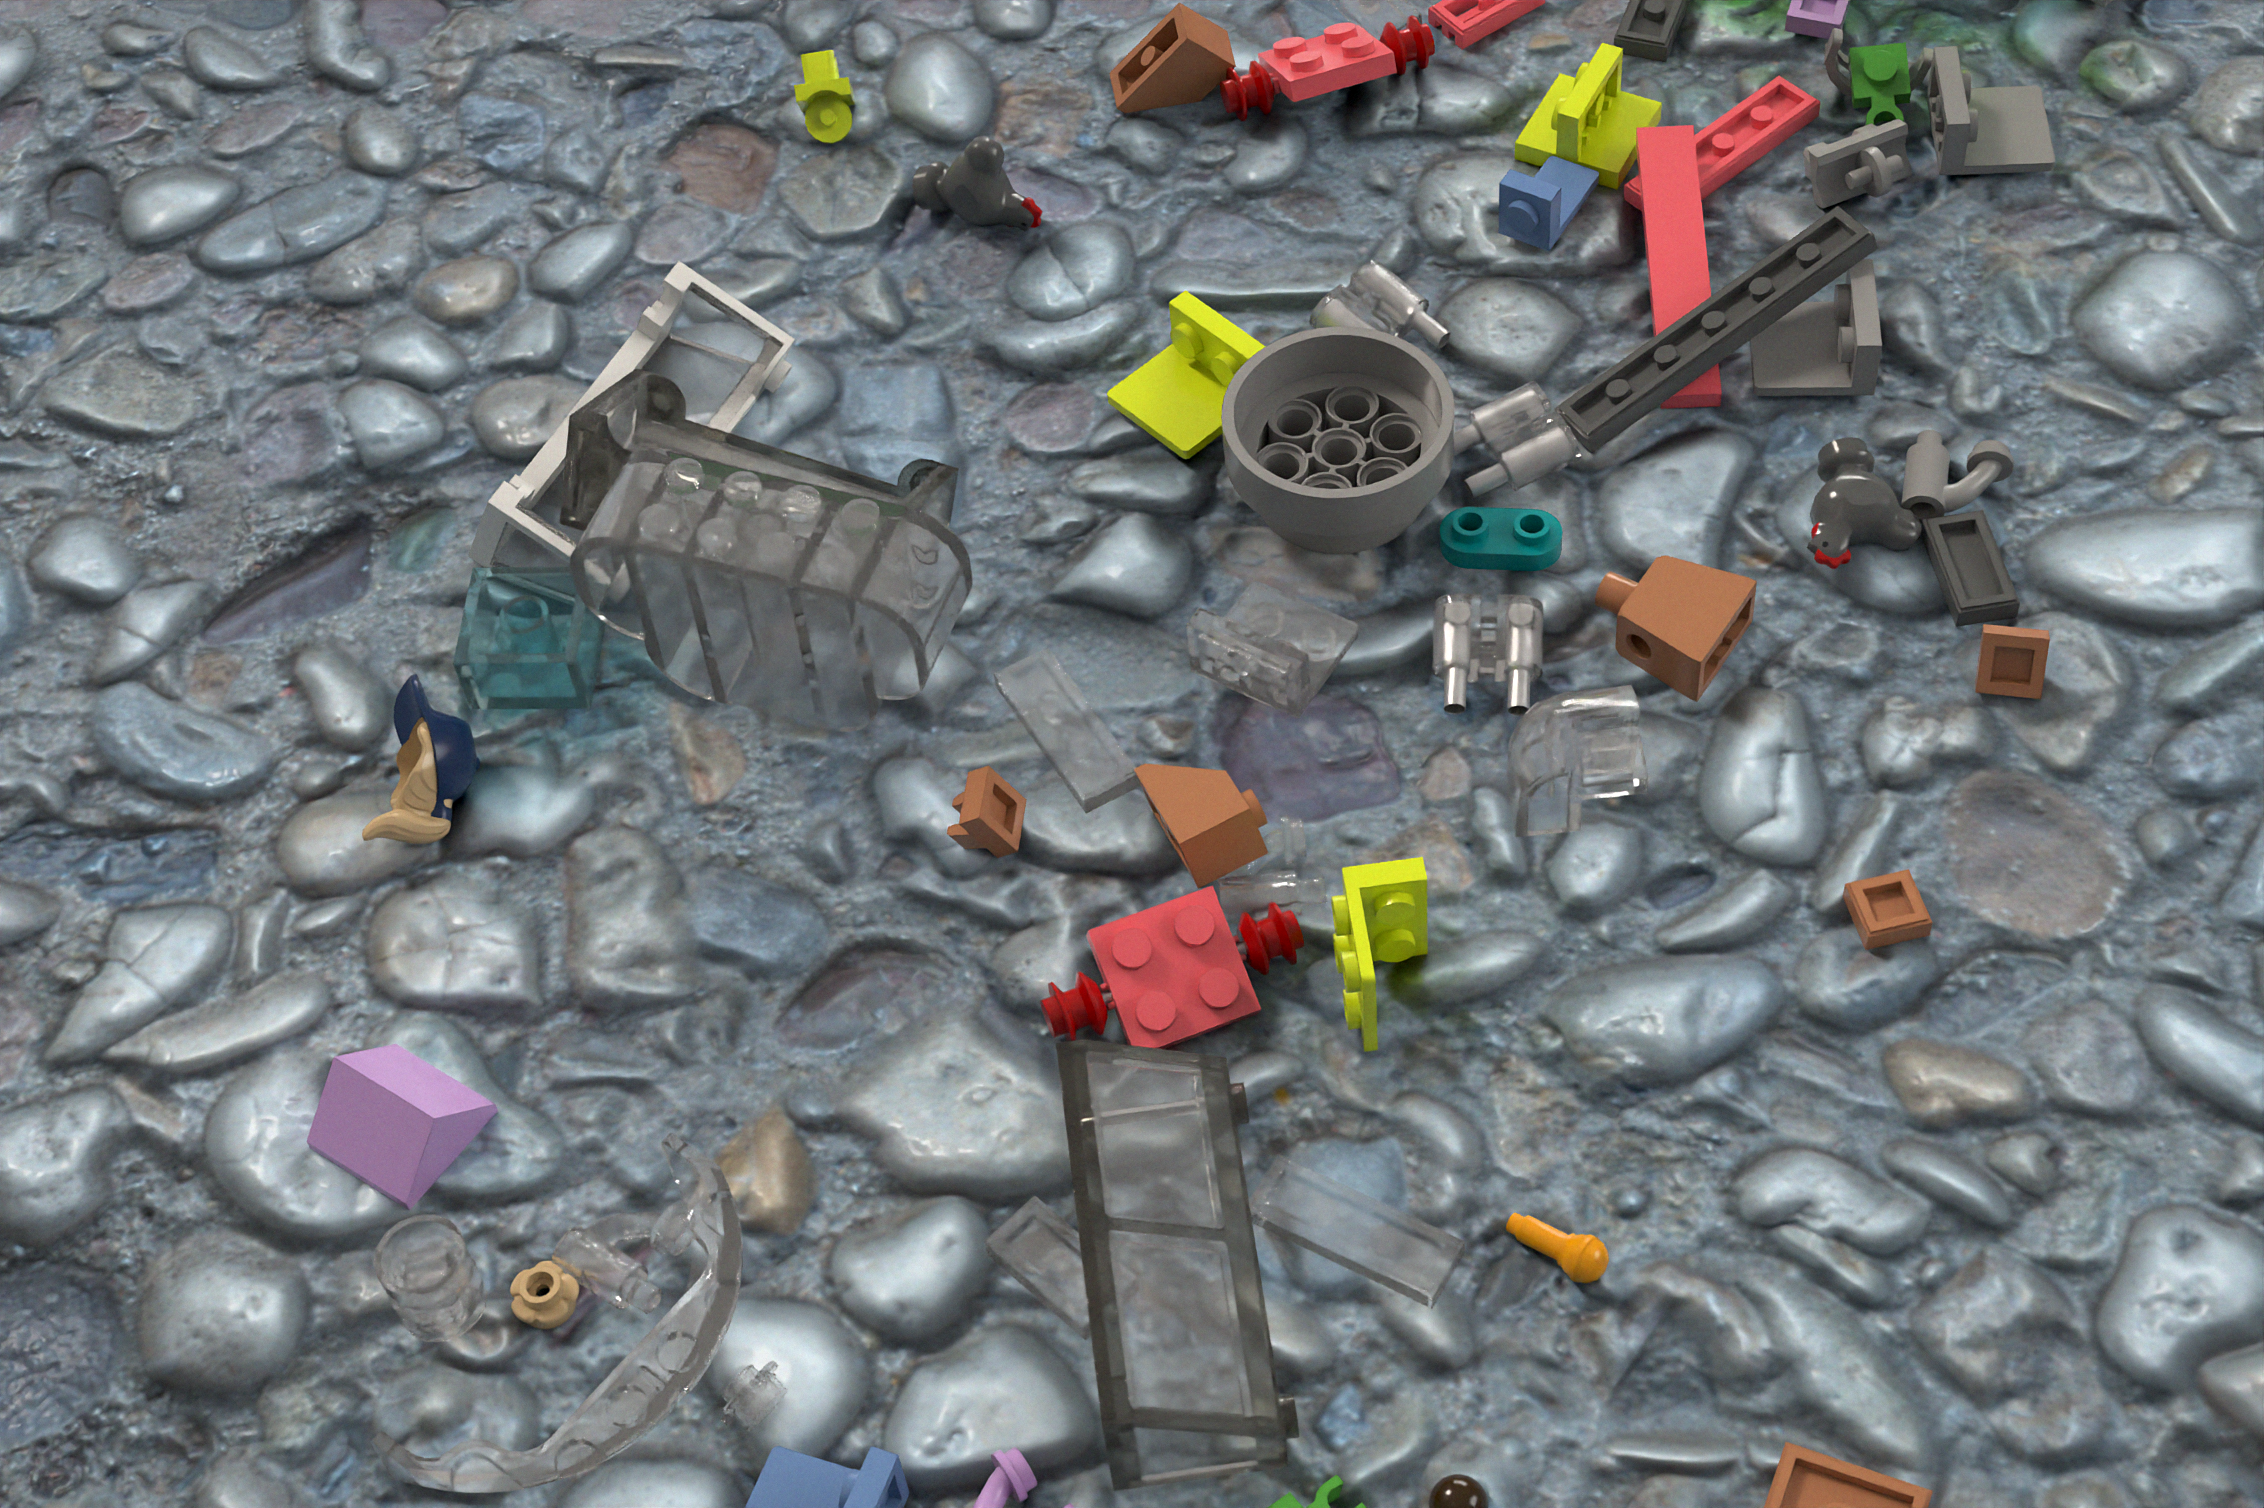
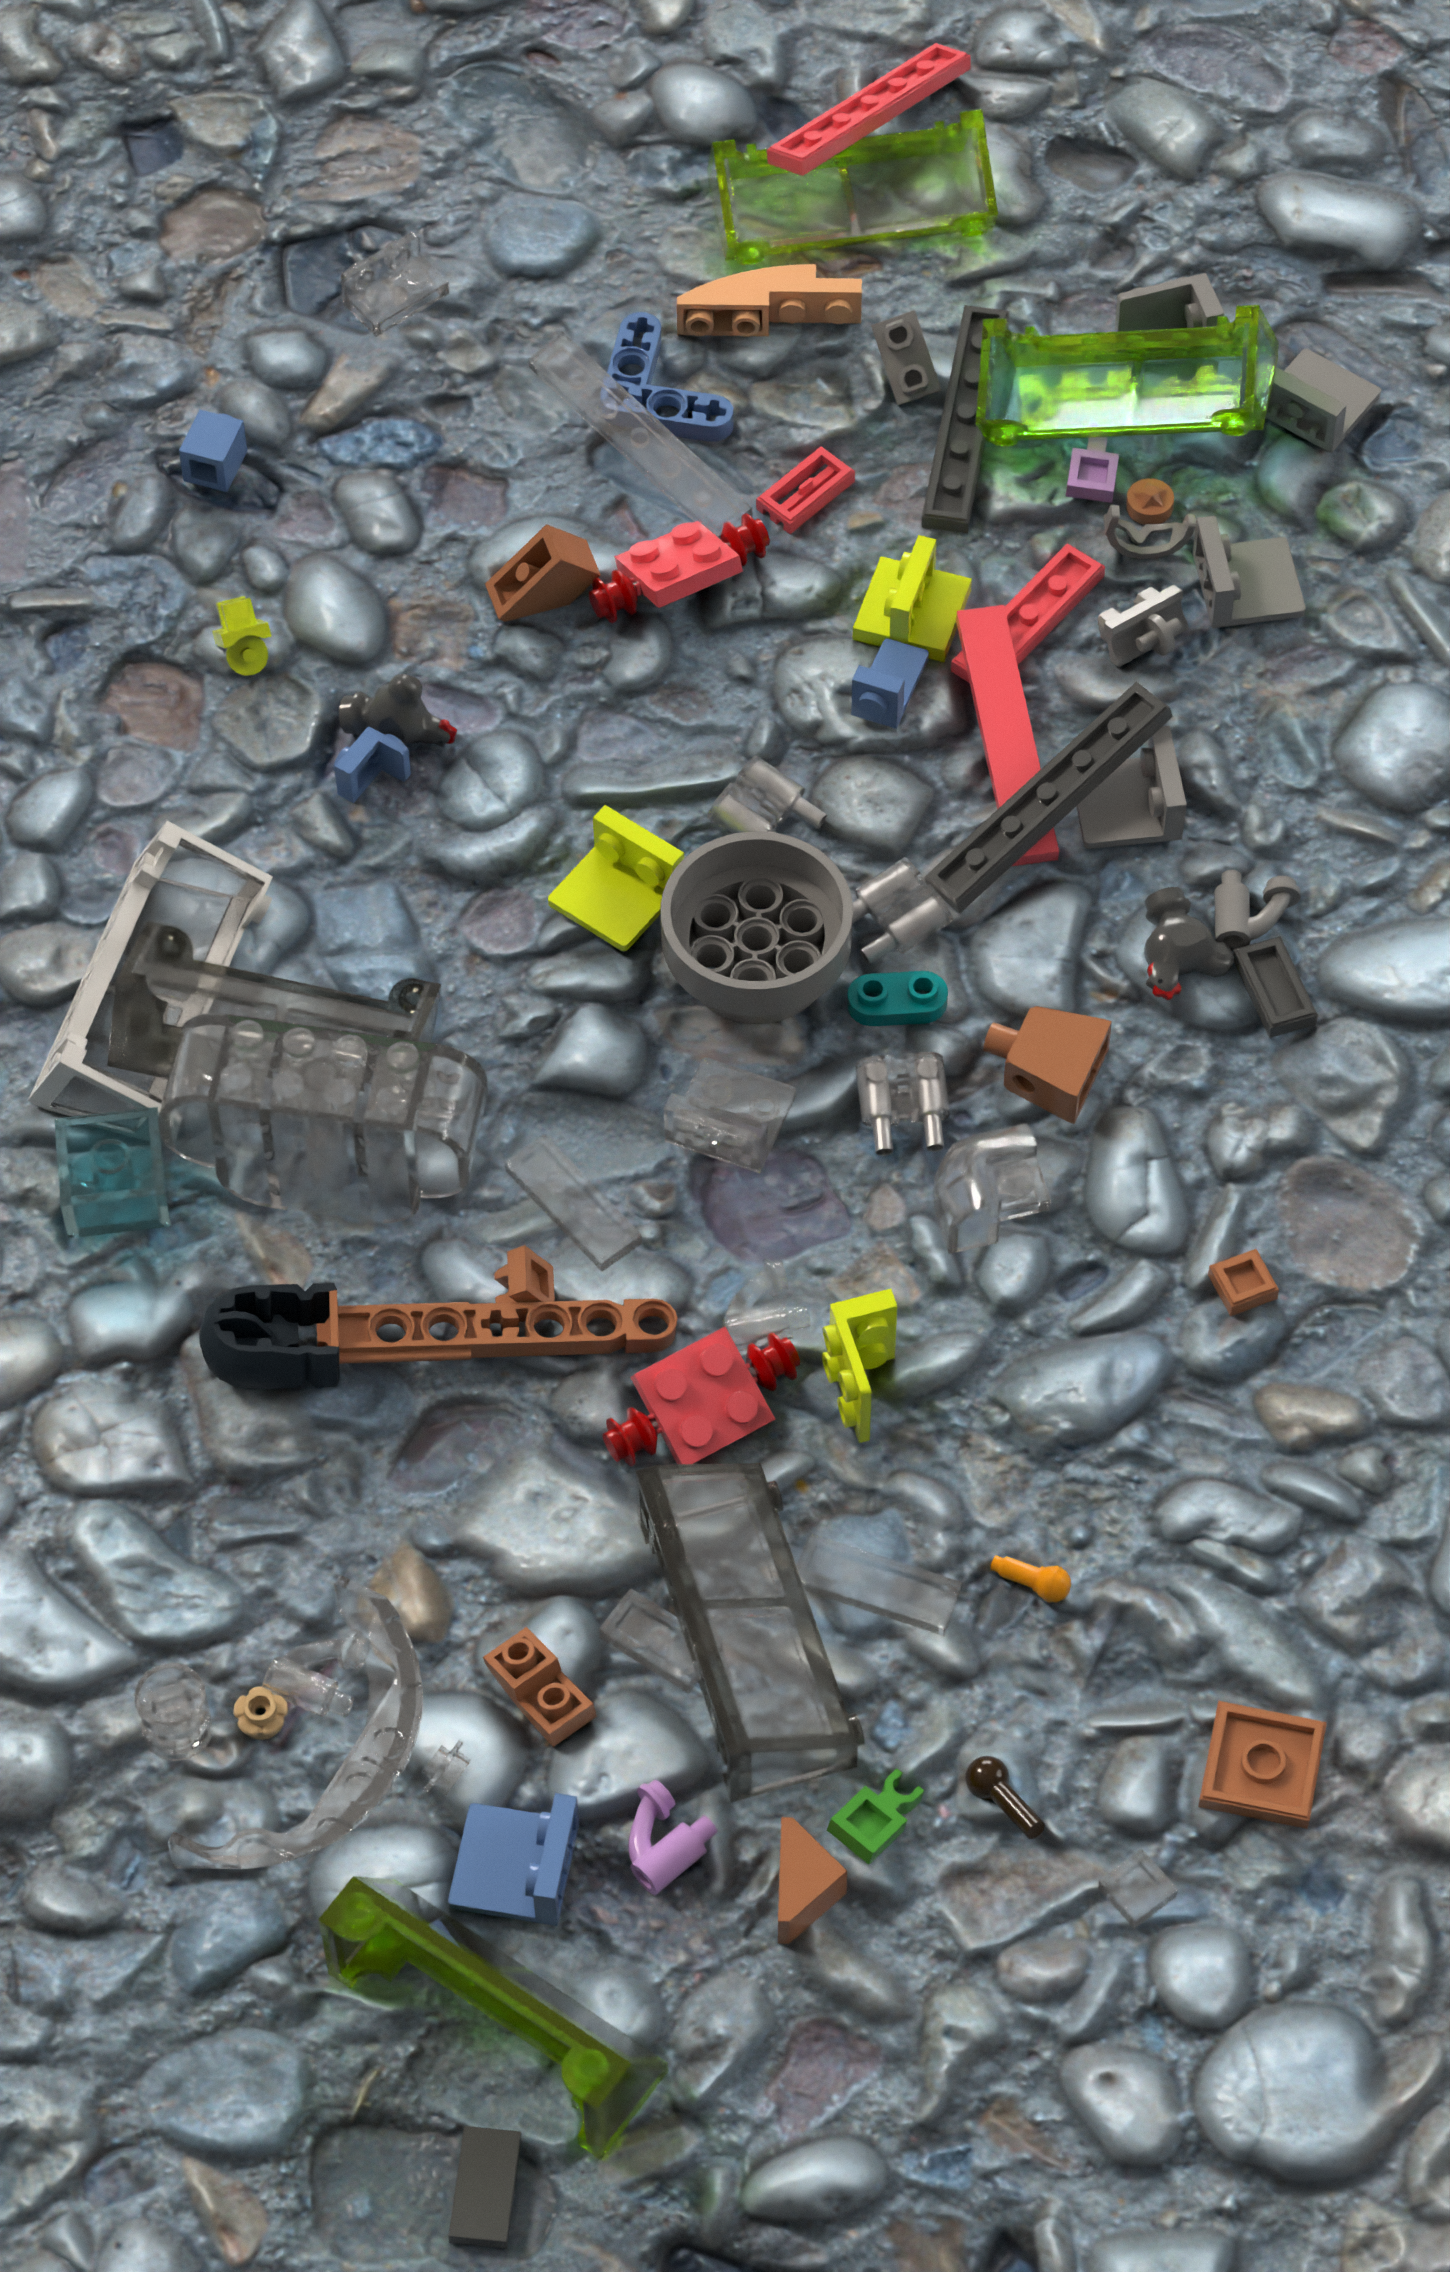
camera: 15 degrees left, 5 degrees up
lavender slope [306,1044,498,1211] -> none
hair [362,674,480,844] -> none
nougat slope [1134,763,1268,889] -> none
bright green plate [1848,42,1911,126] -> none
nougat tile [1975,624,2050,699] -> none
none -> piece [199,1283,677,1389]
none -> medium blue bracket [334,726,411,803]
none -> nougat slope [483,1627,597,1747]
none -> nougat tile [1126,478,1174,525]

